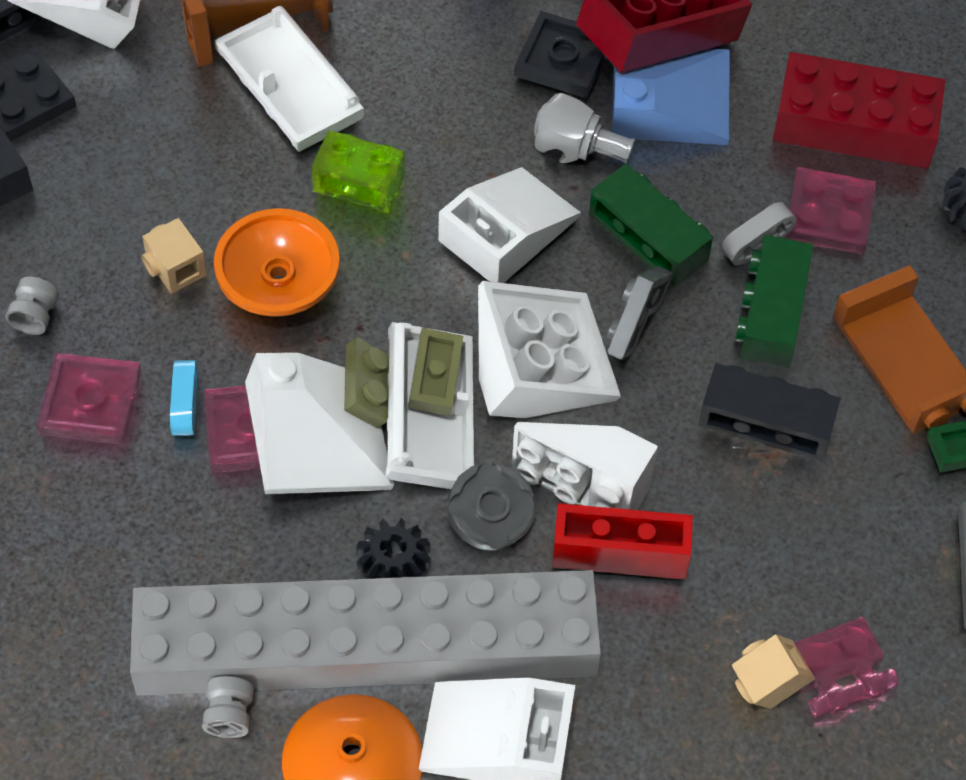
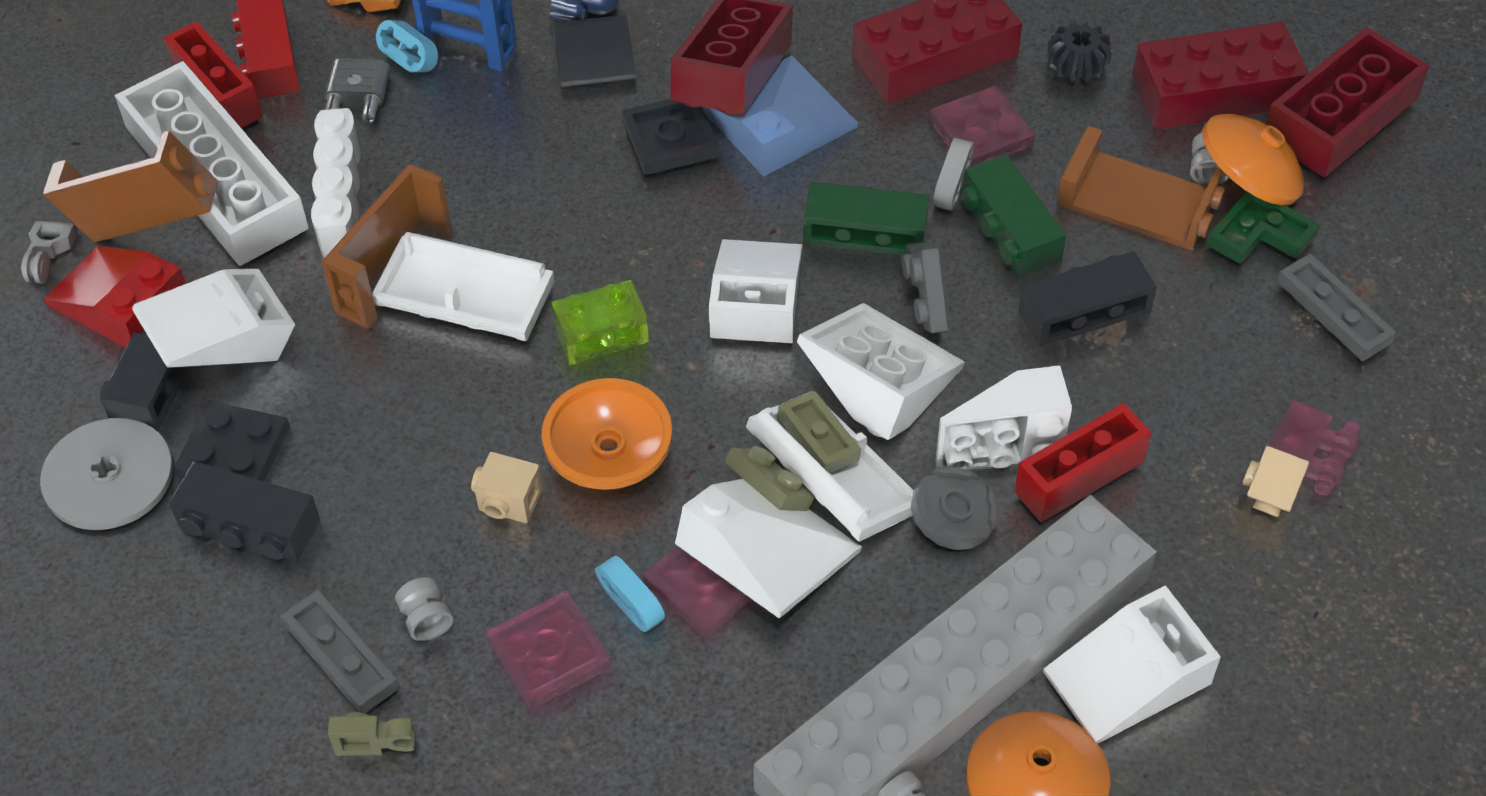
camera: 35 degrees left, 5 degrees down
black gear [356,517,431,579] -> none
light grey piece [534,93,636,163] -> none

